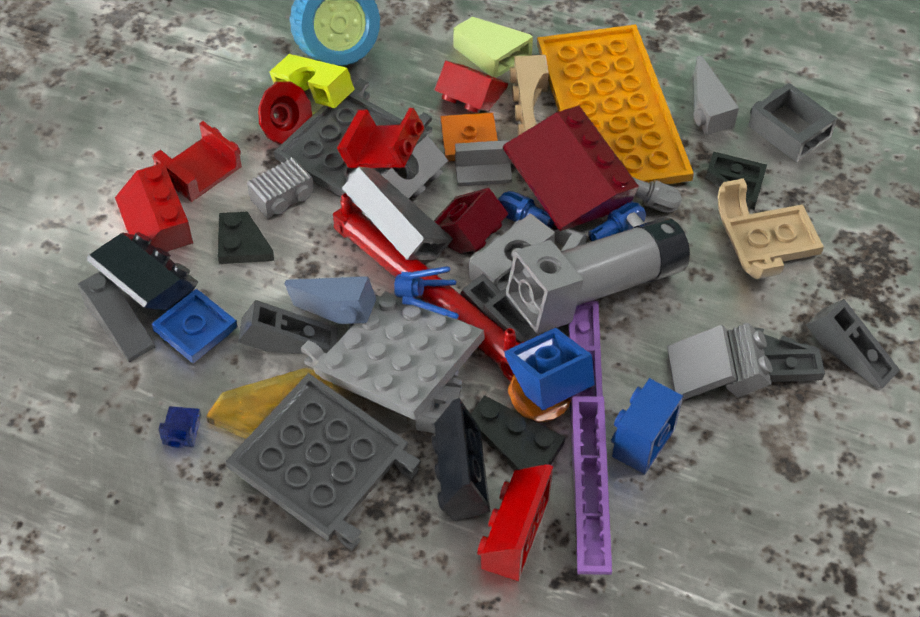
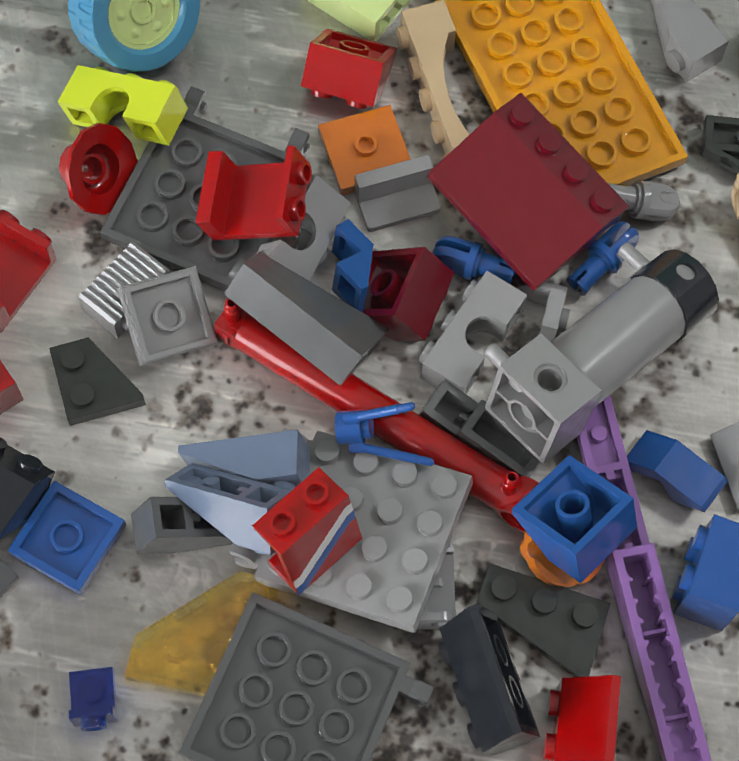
camera: 15 degrees left, 15 degrees up
none -> light grey tile [117,266,218,366]
none -> sand blue slope [165,463,292,555]
none -> red panel [252,467,363,595]
none -> blue slope [332,219,374,312]
none -> blue slope [627,430,728,513]

